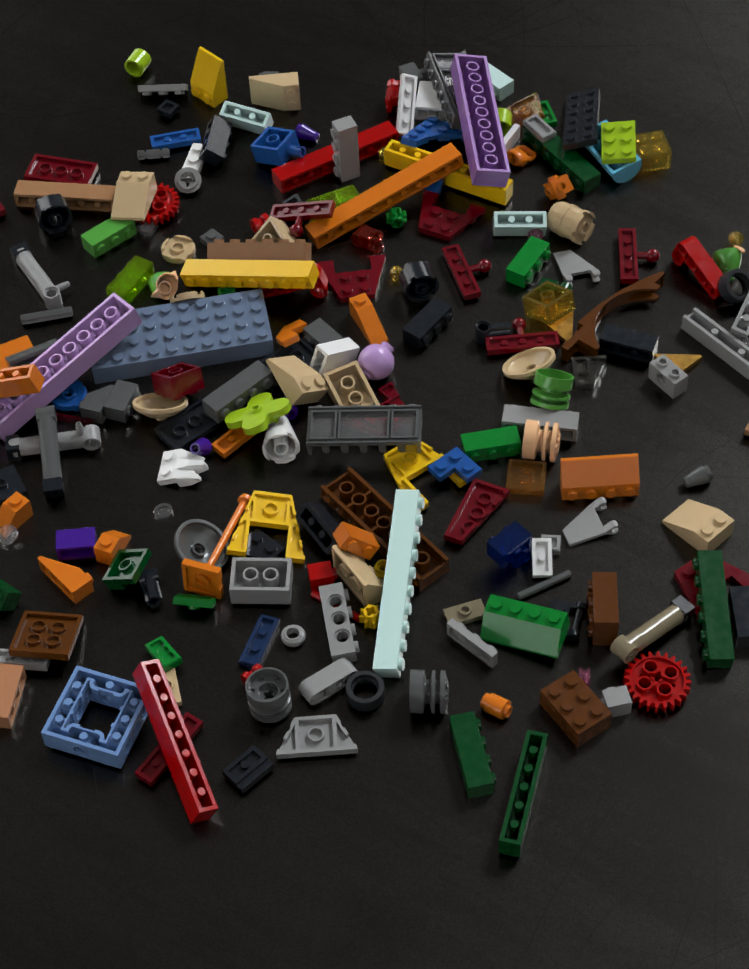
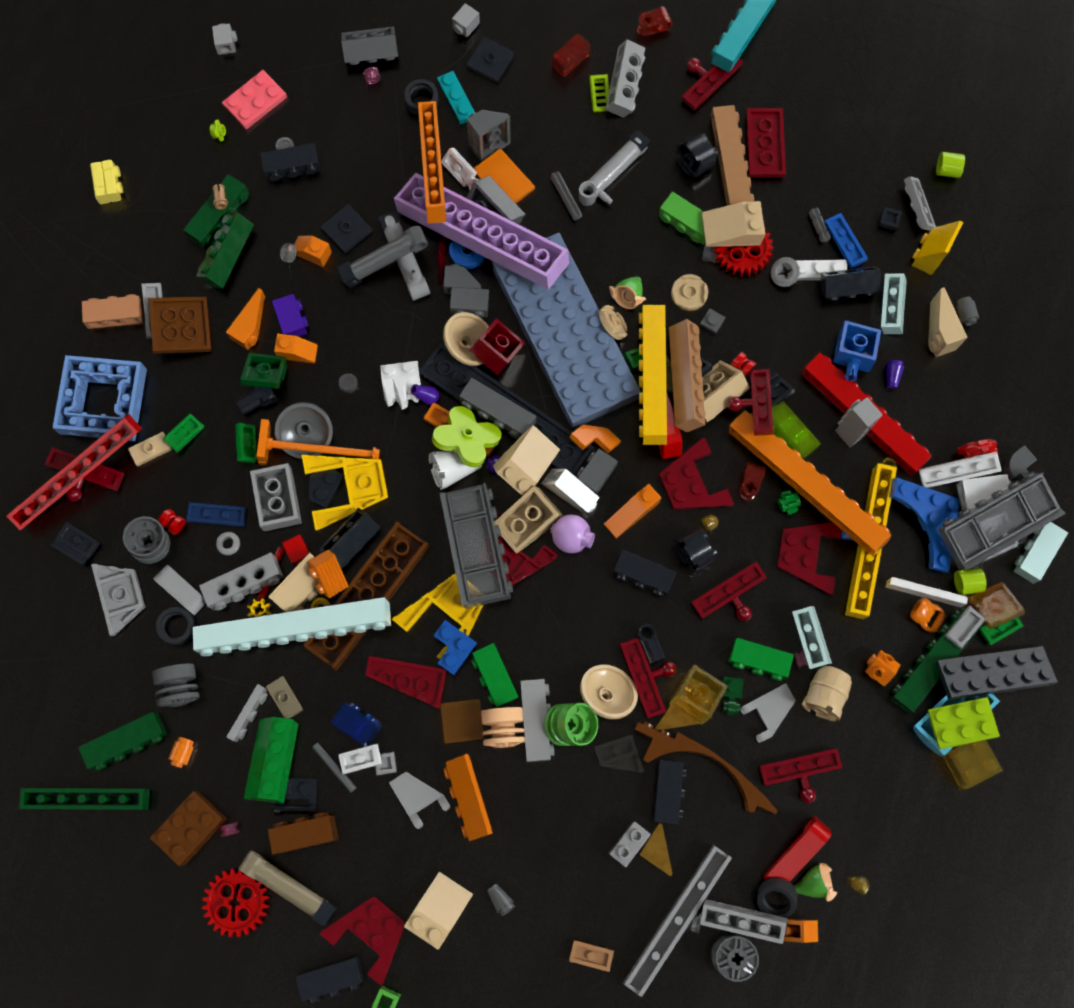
camera: 70 degrees right, 25 degrees up
clear neon green brick [106,255,155,304] -> none
medium lavender brick [450,54,511,187] -> none
light grey brick [600,685,632,717] -> none
dark green brick [692,550,735,668] -> none

